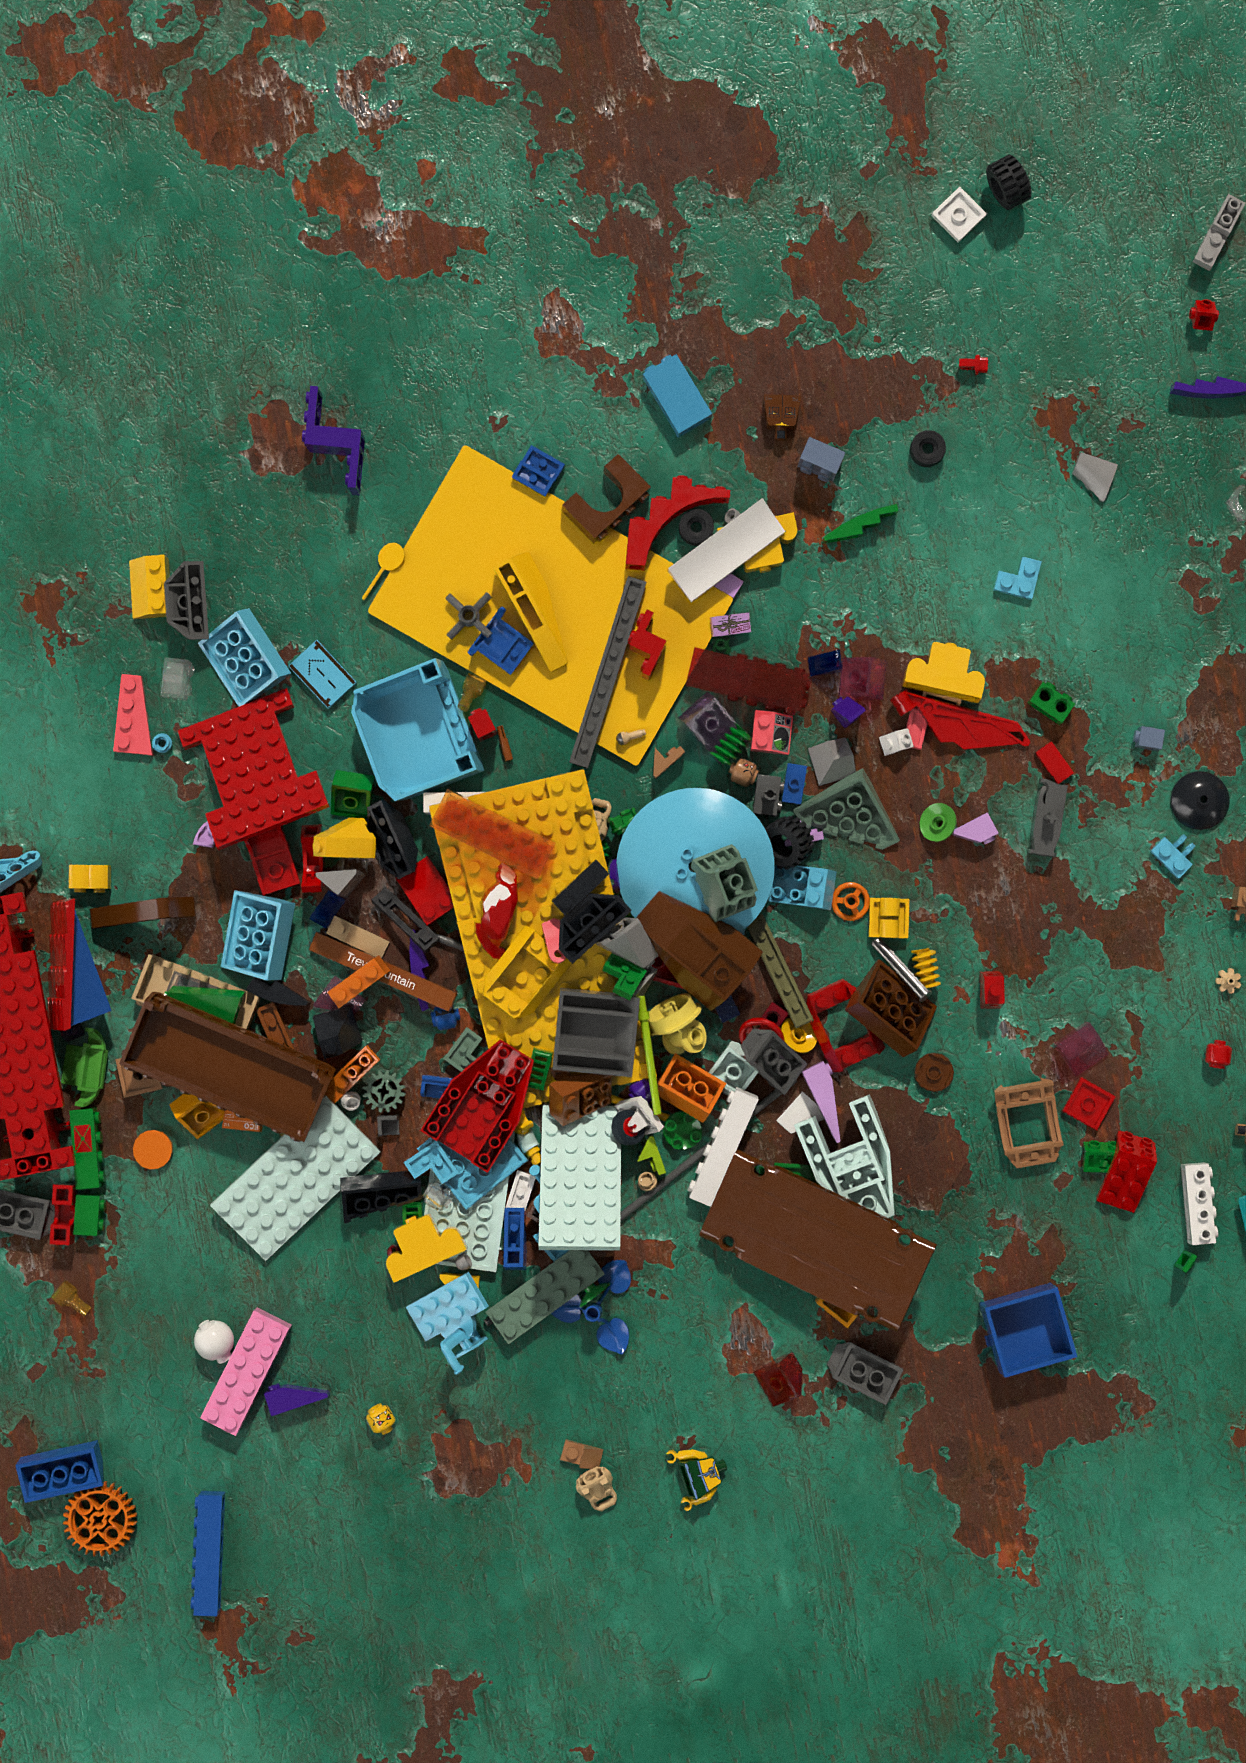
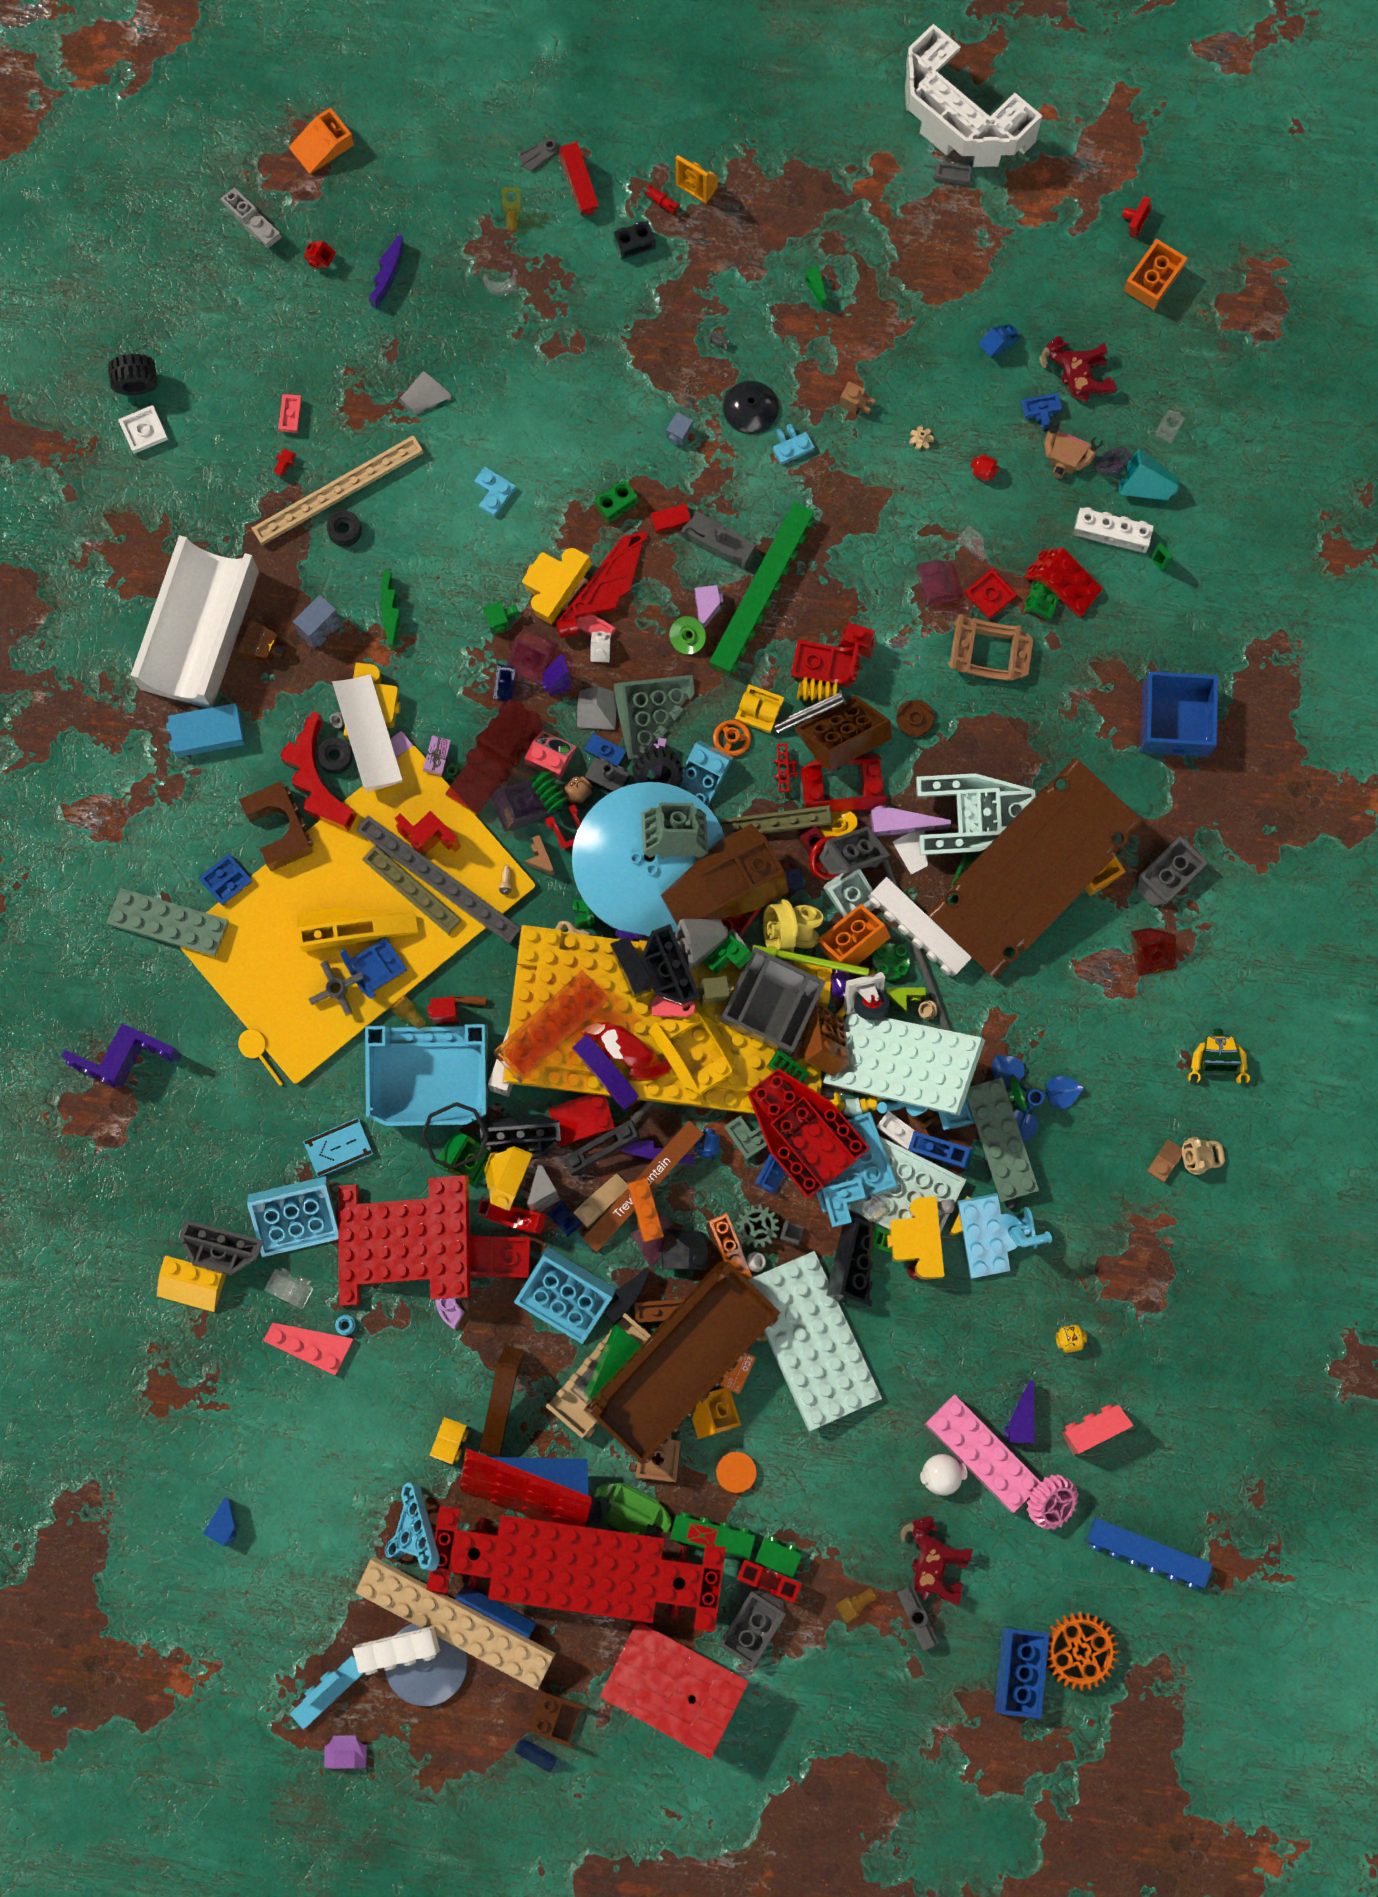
camera: 70 degrees left, 10 degrees down
none -> sand green plate [106,888,229,958]
none -> white piece [131,535,259,708]
none -> tan plate [252,436,423,545]
none -> coral plate [278,394,302,433]
none -> olive tile [362,846,461,935]
none -> black piece [422,1102,488,1169]
none -> green brick [483,601,519,634]
none -> red piece [545,804,581,850]
none -> dark purple slope [572,1034,639,1110]
none -> olive brick [698,976,732,1005]
none -> green brick [709,502,815,677]
none -> red piece [773,743,799,793]
none -> red bracket [791,639,862,688]
none -> dark grey piece [896,1585,939,1651]
none -> dark red animal [900,1516,973,1606]
none -> clear tile [956,525,985,562]
none -> bright pink gear [1027,1474,1079,1530]
none -> coral slope [1062,1403,1133,1455]

